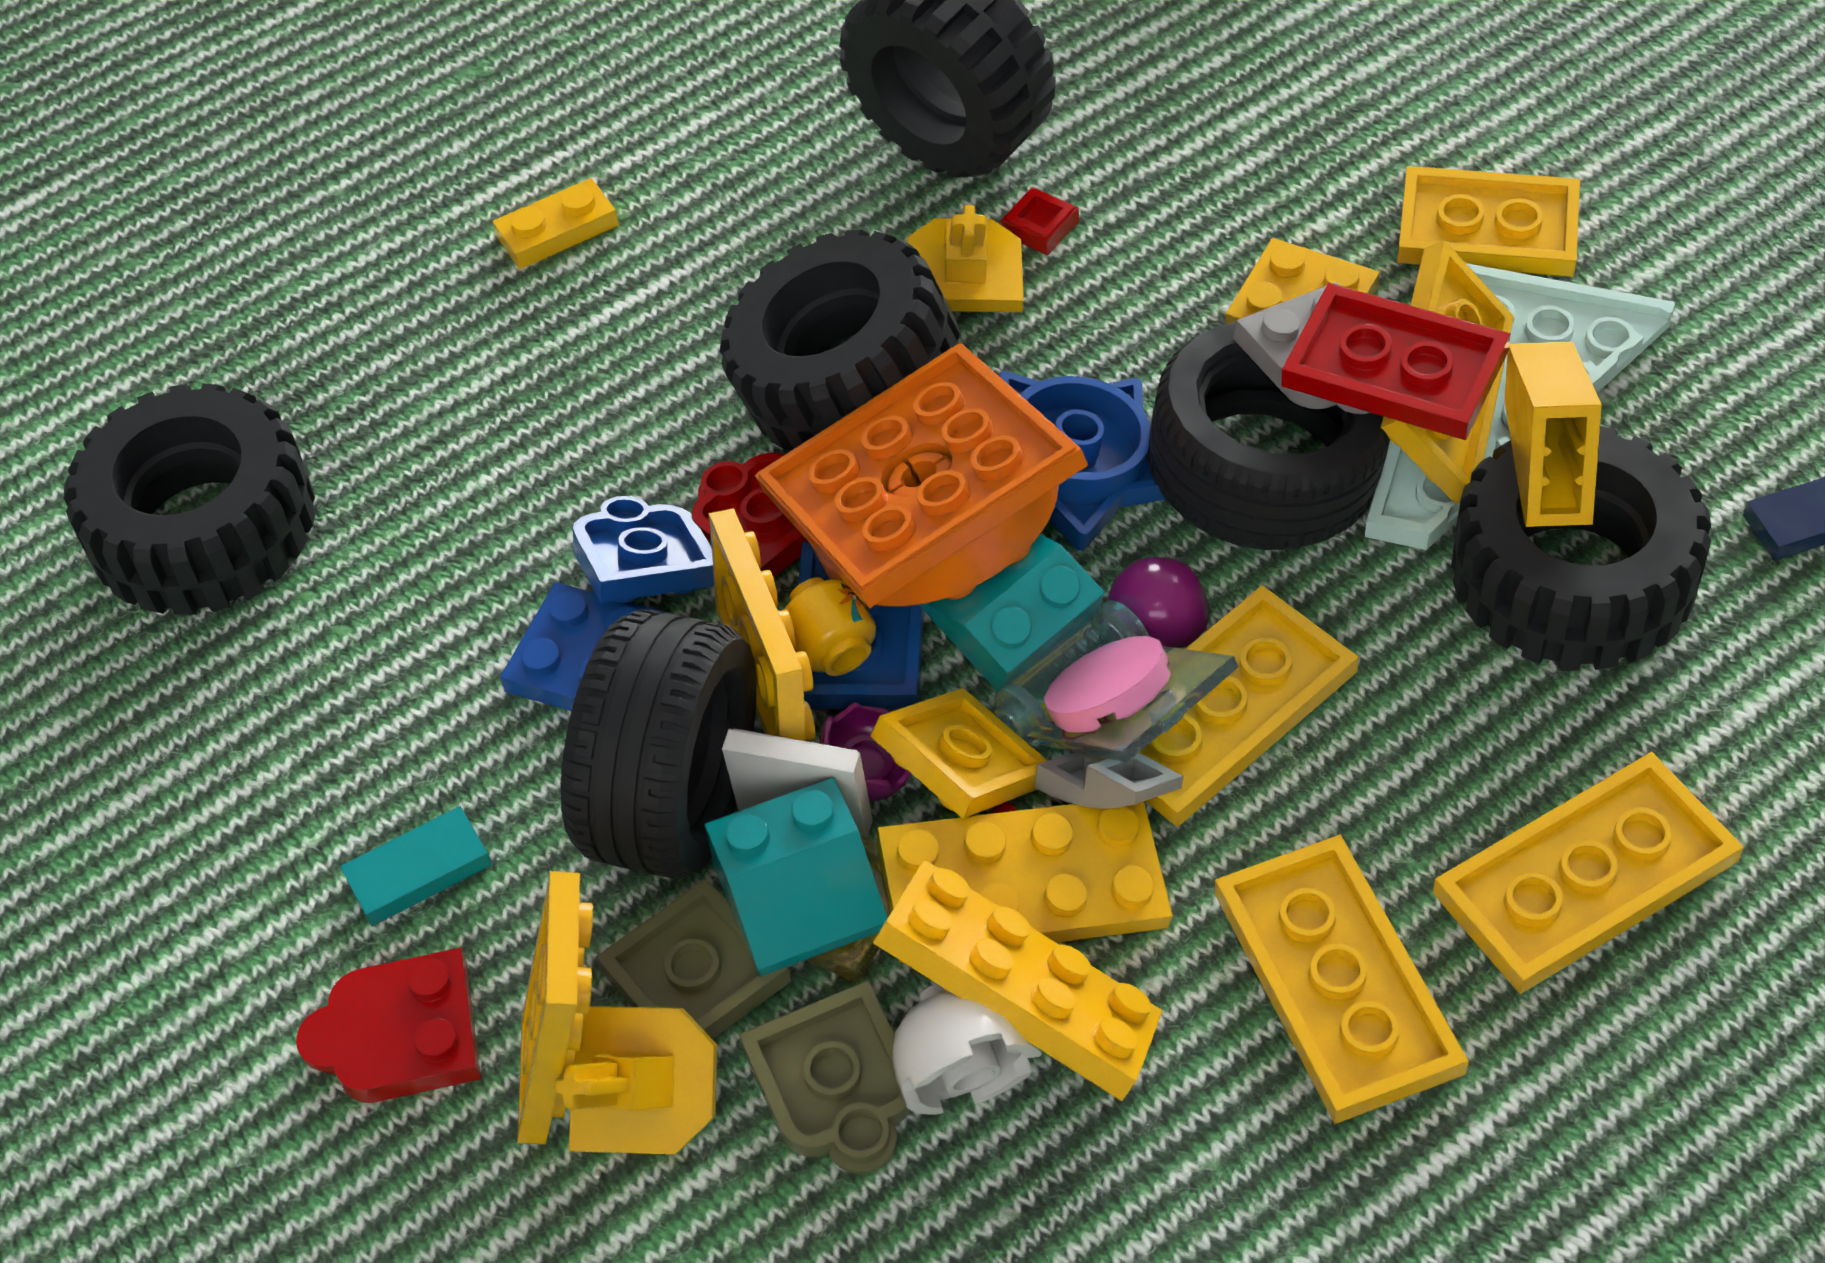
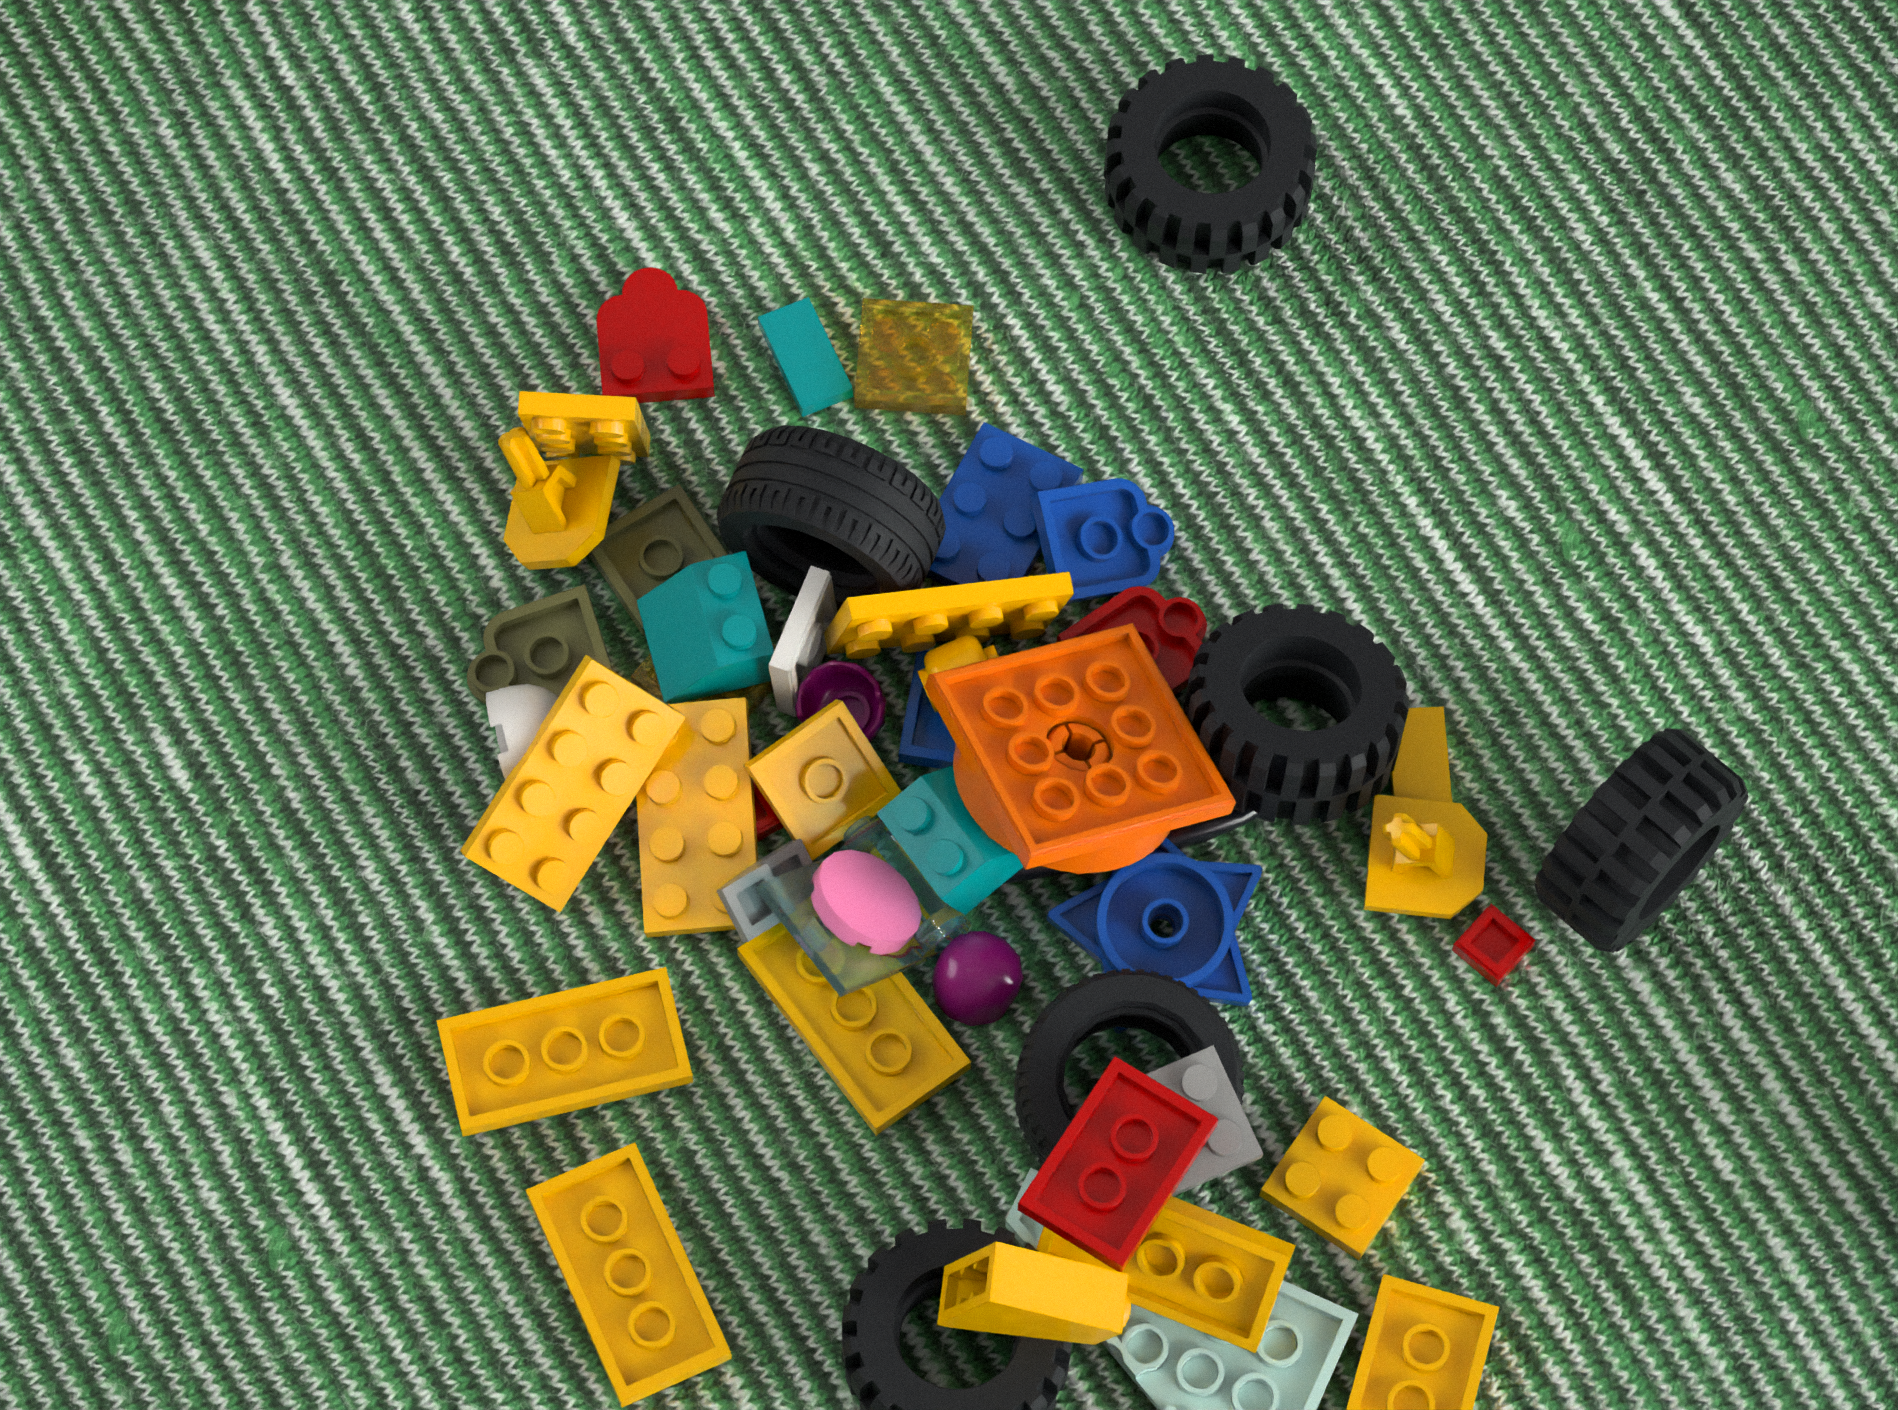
camera: 90 degrees right, 15 degrees up
yellow plate [493,178,619,270] -> none
none -> clear yellow plate [854,298,974,415]

